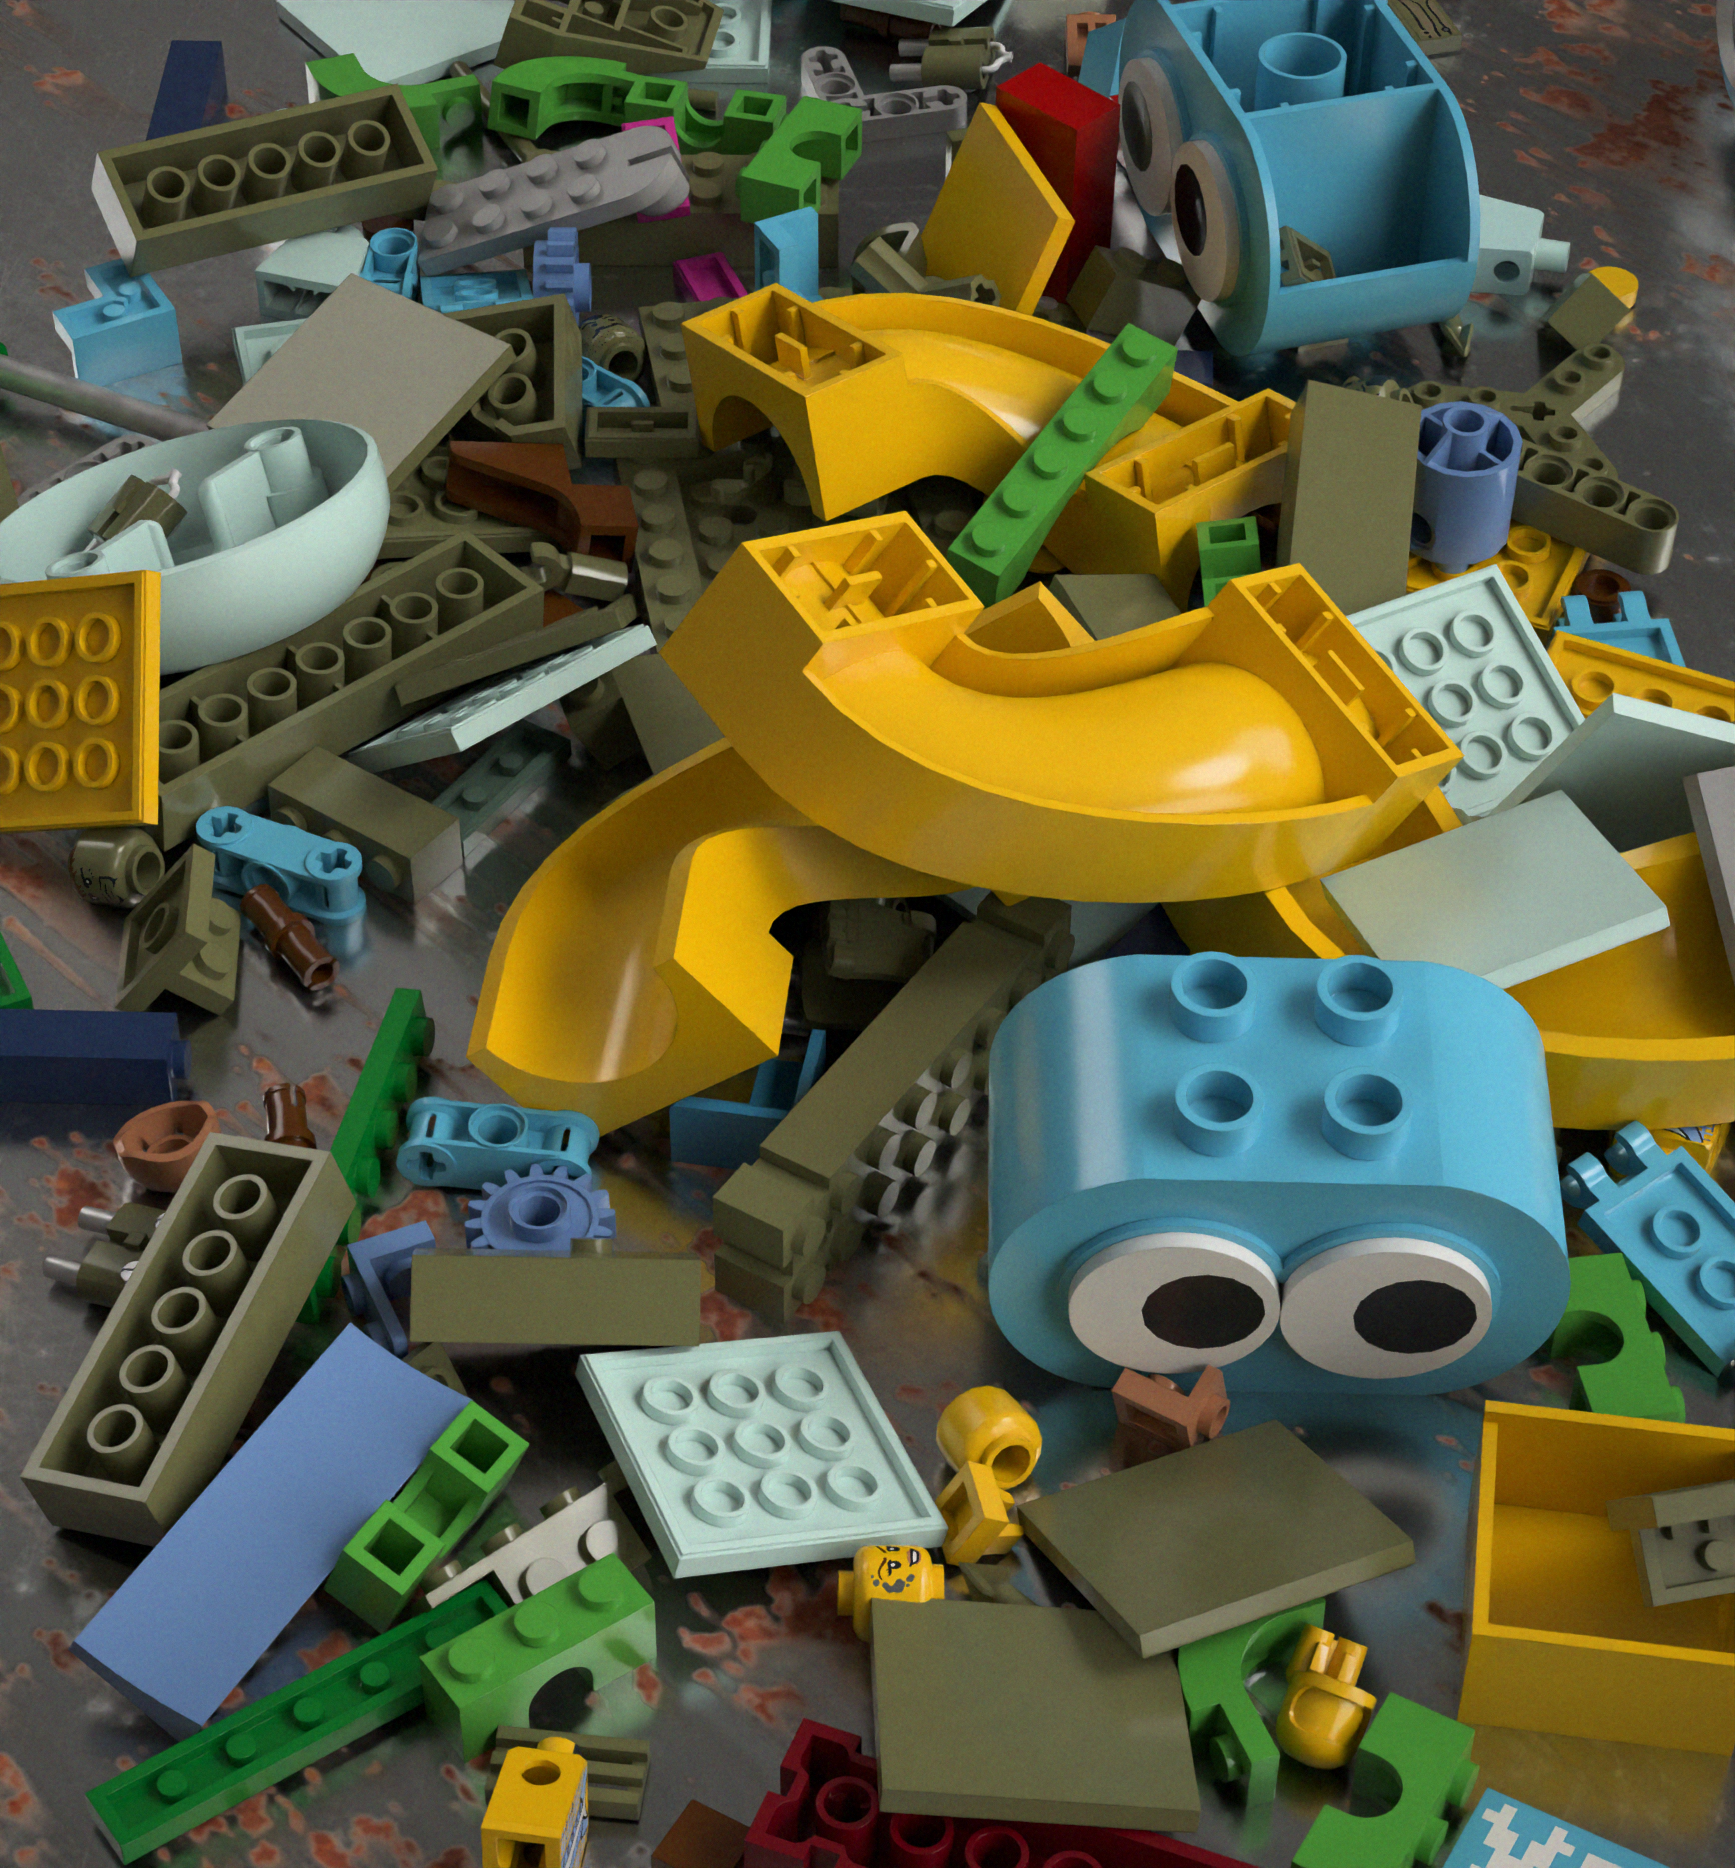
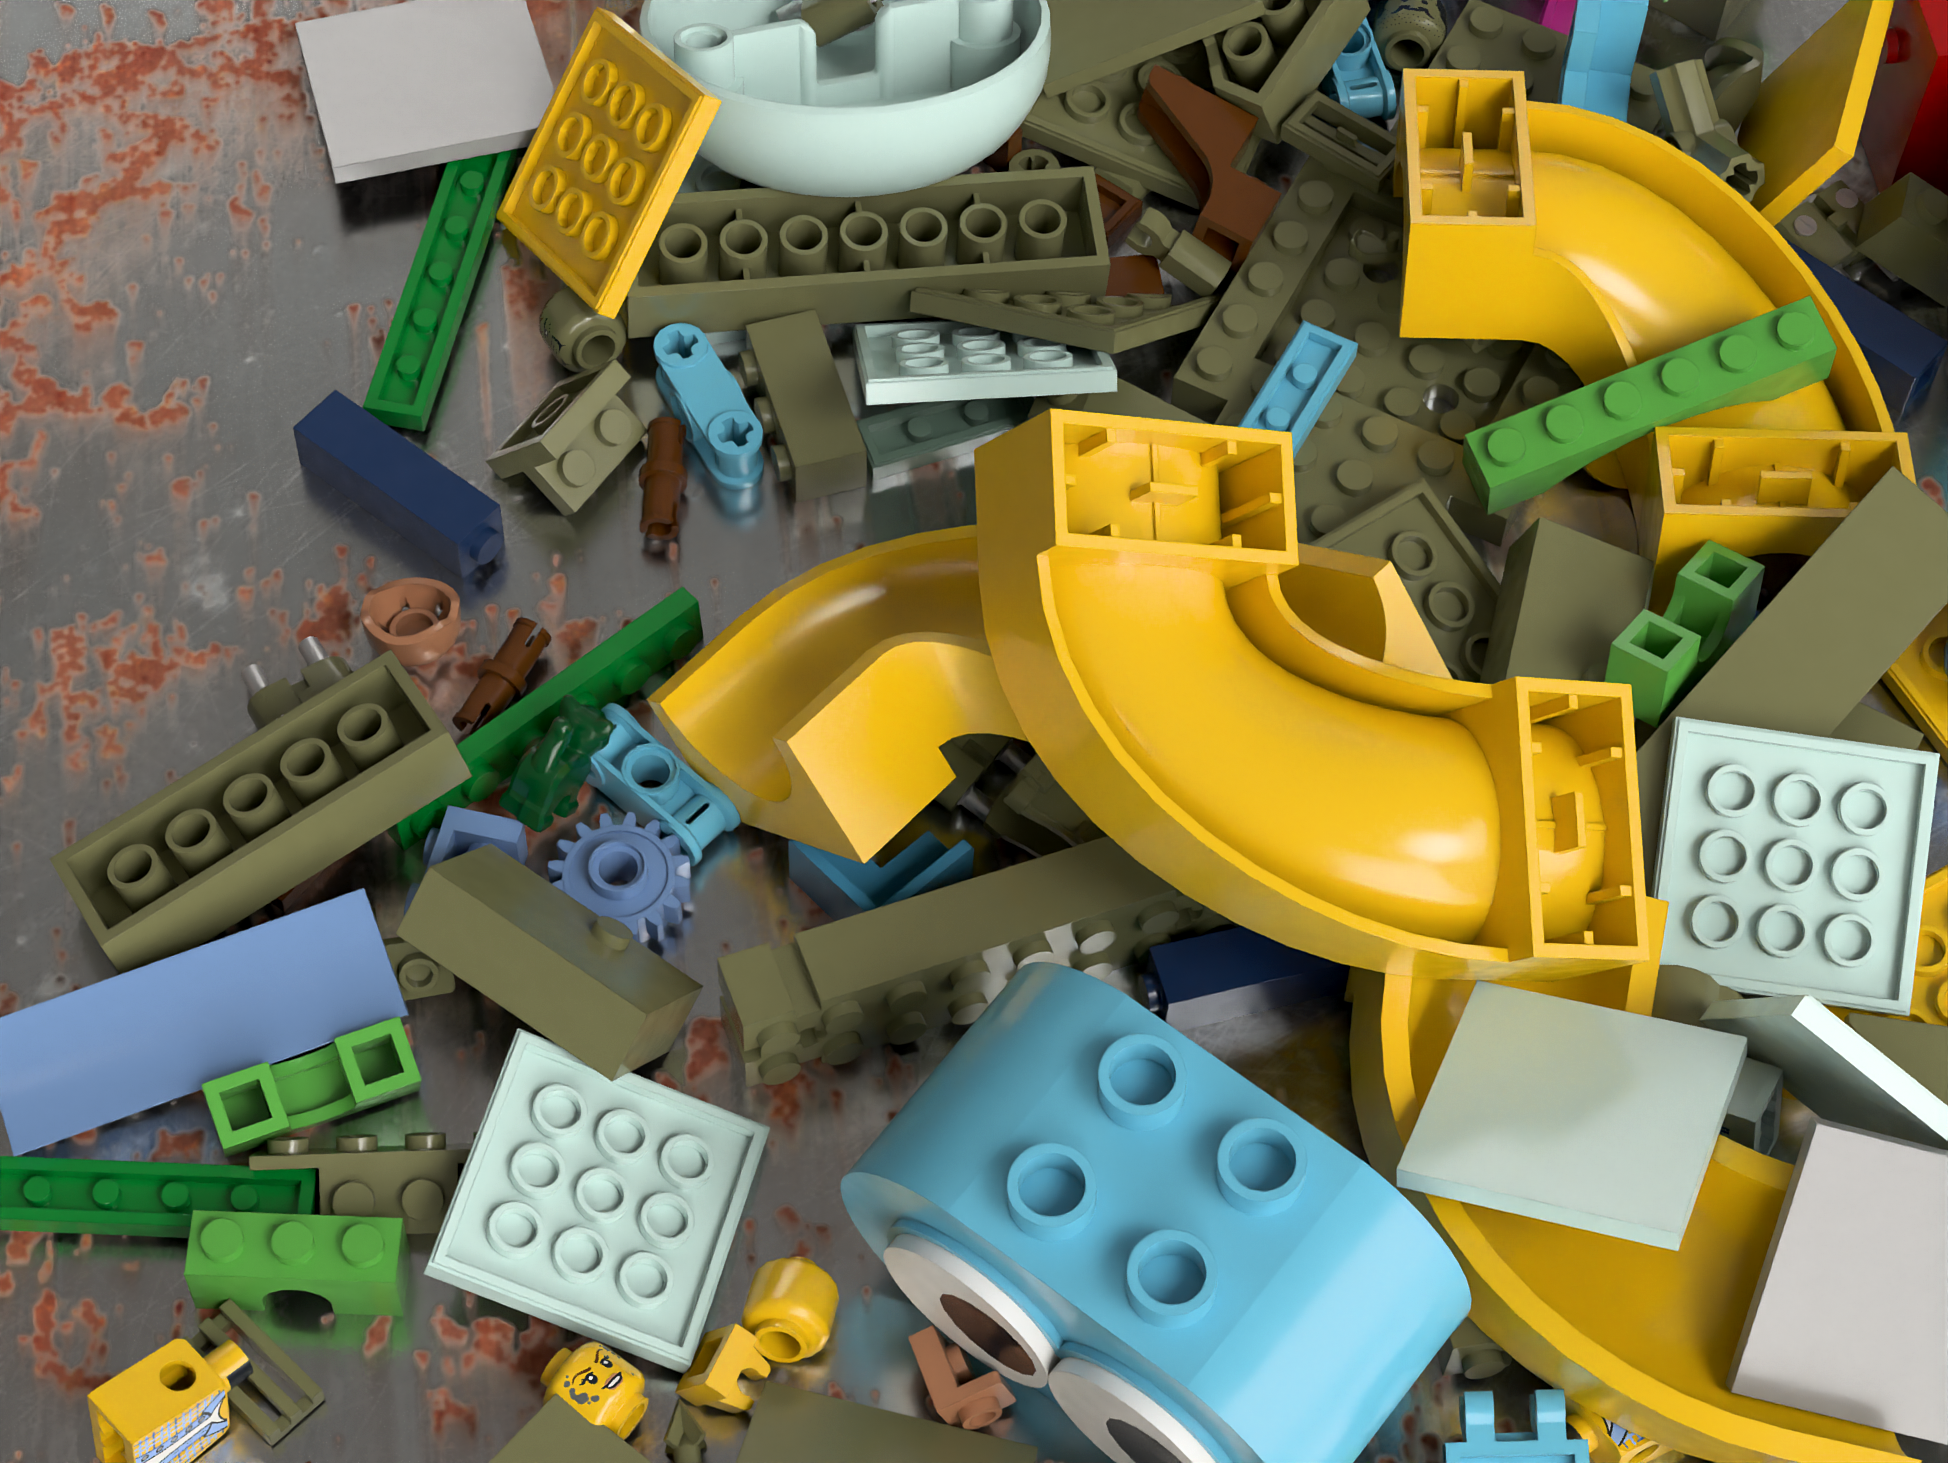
camera: 35 degrees right, 15 degrees up
none -> dark green animal [499,695,613,832]

